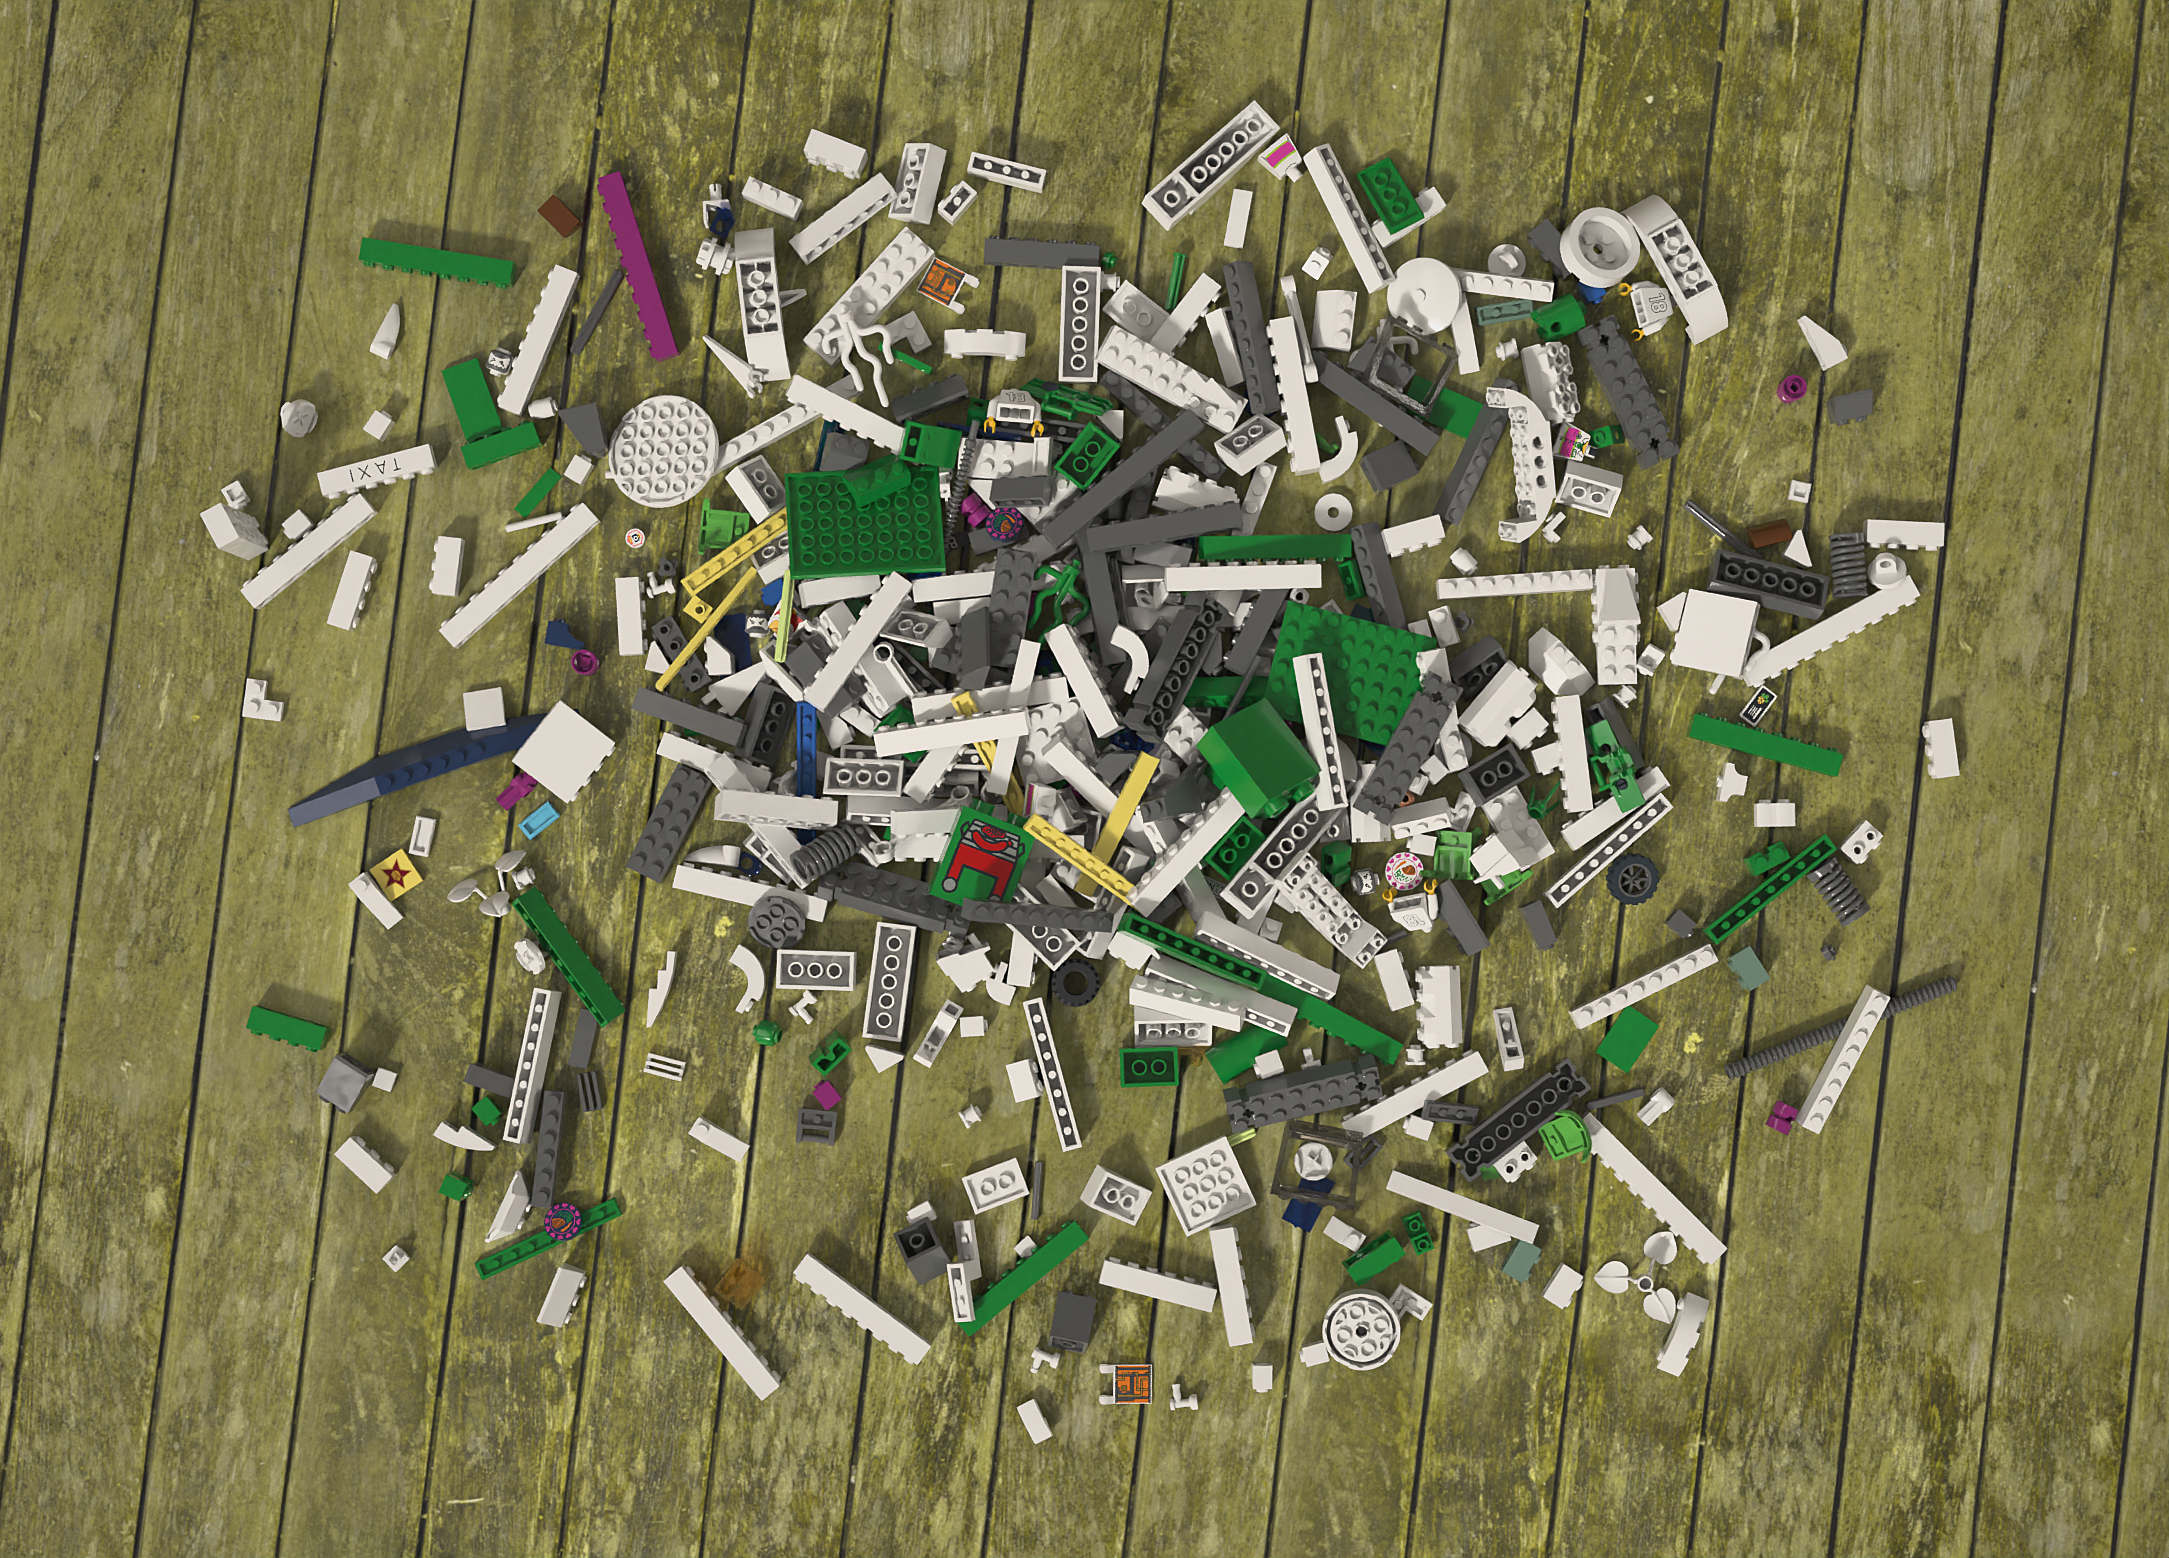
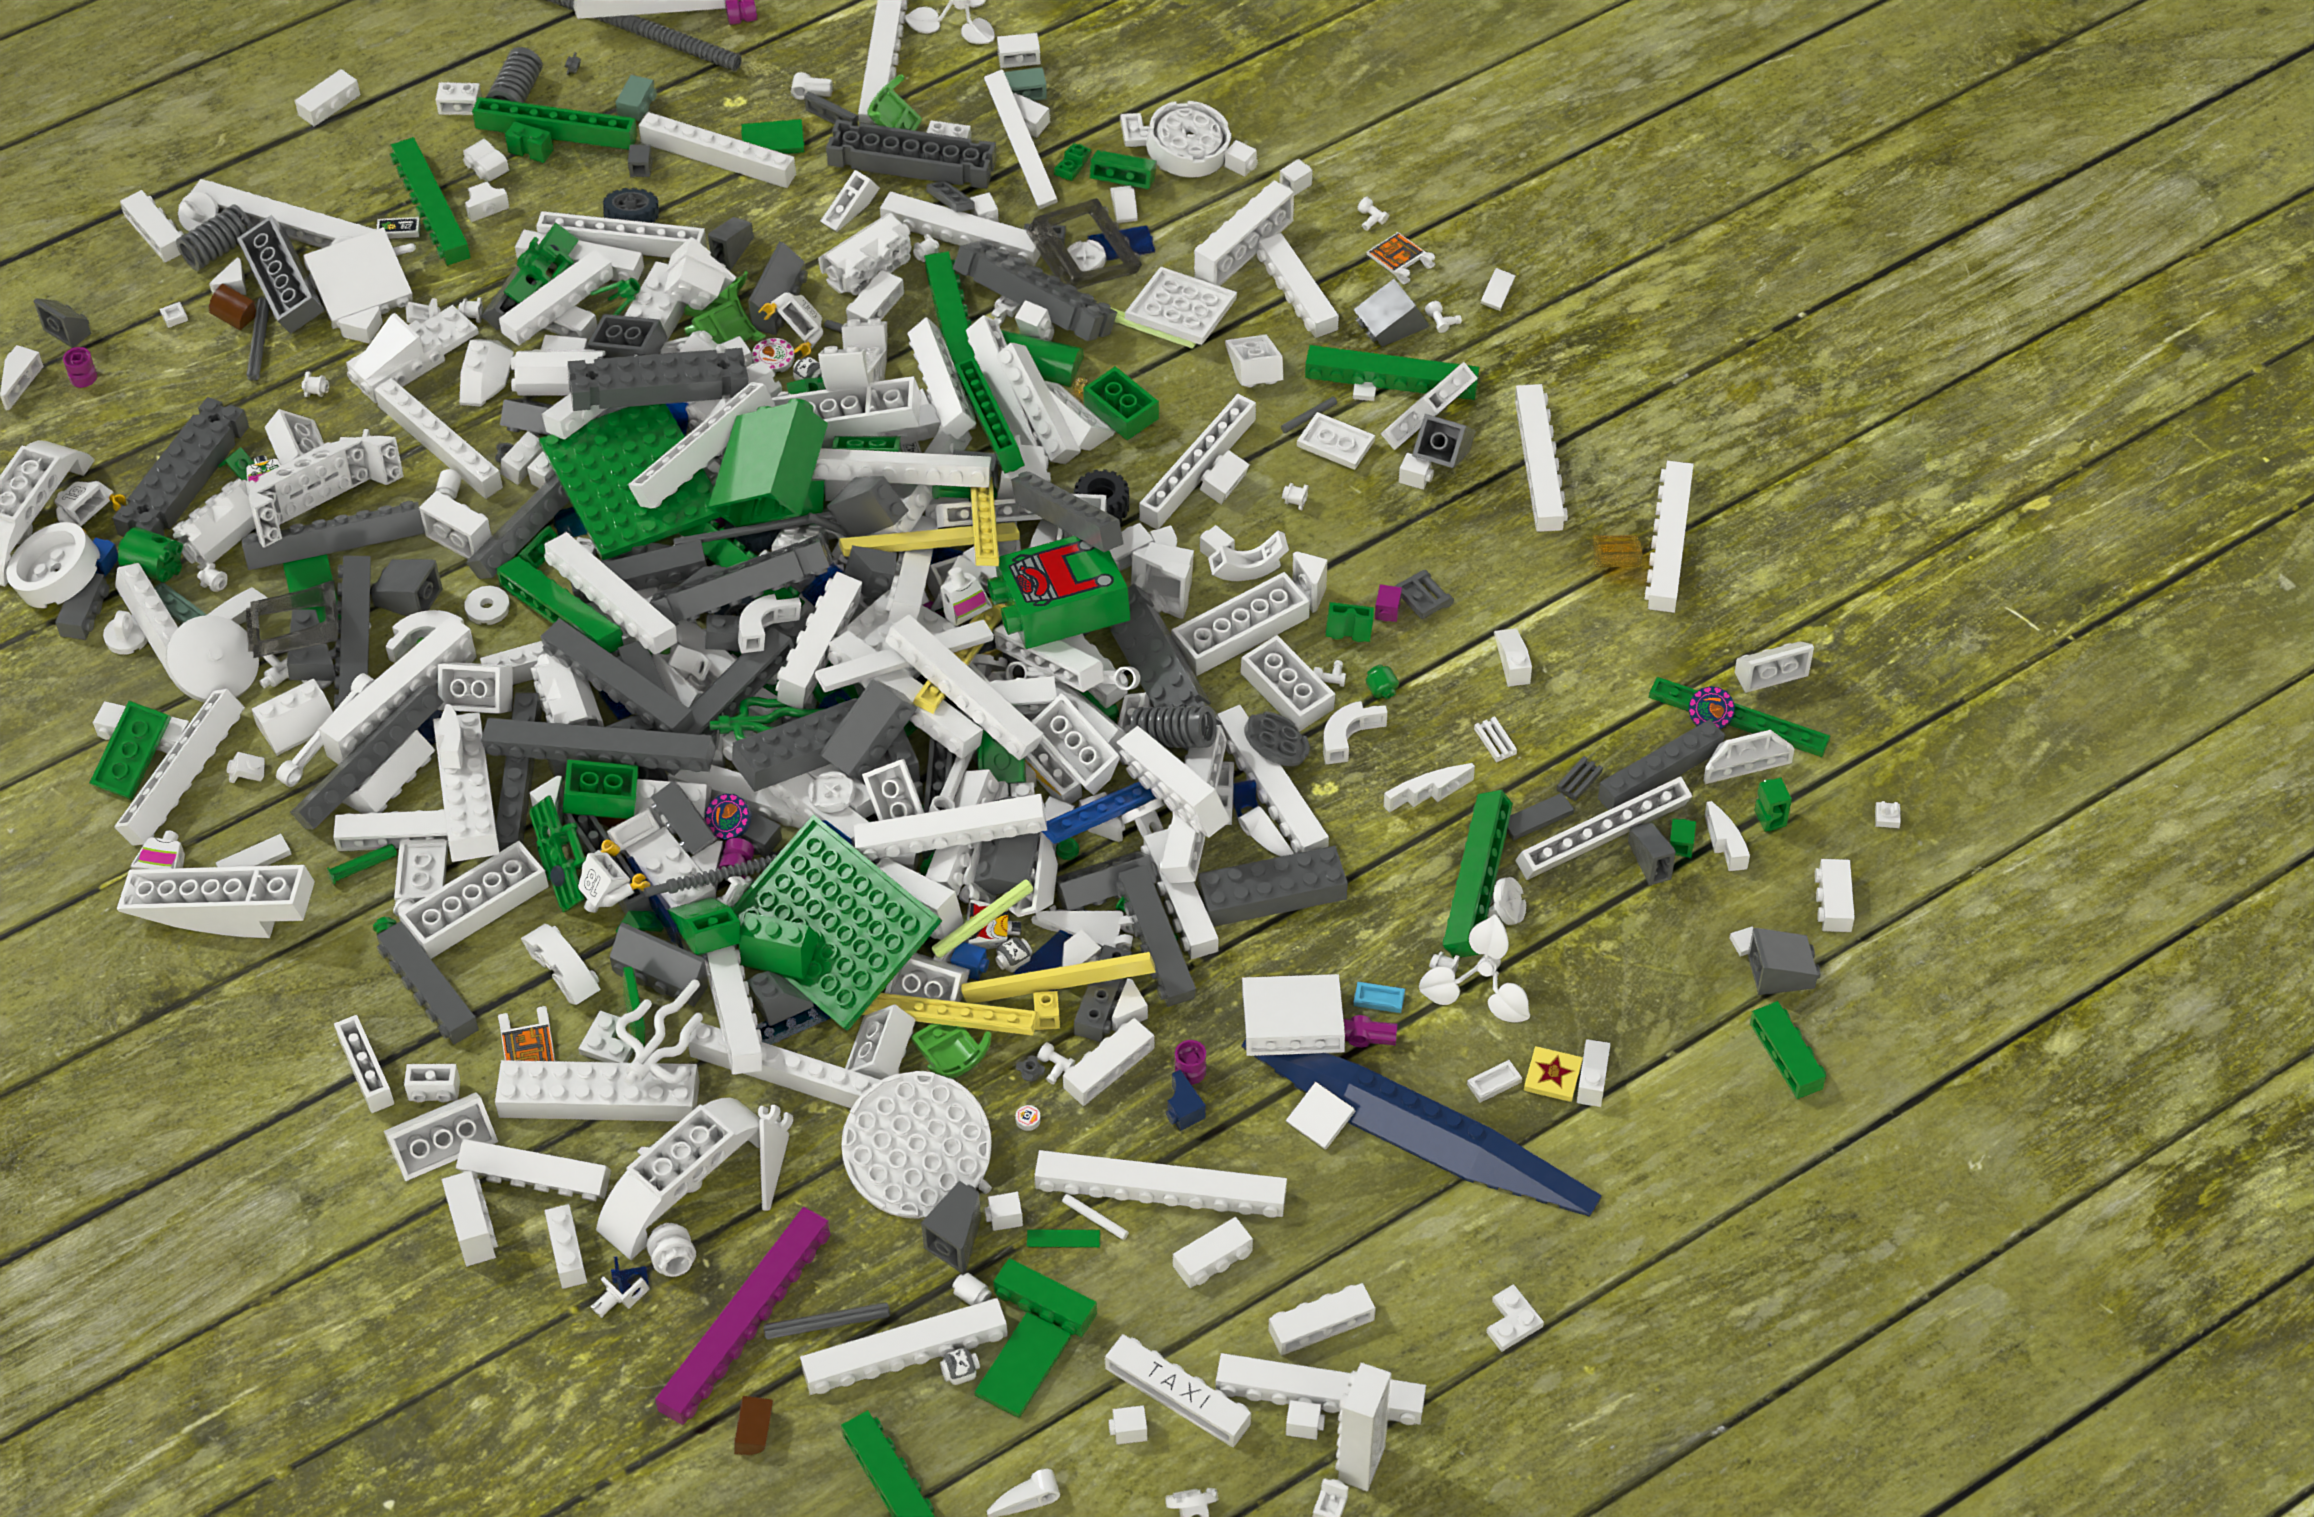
camera: 125 degrees left, 35 degrees down
none -> white tile [808,771,856,813]

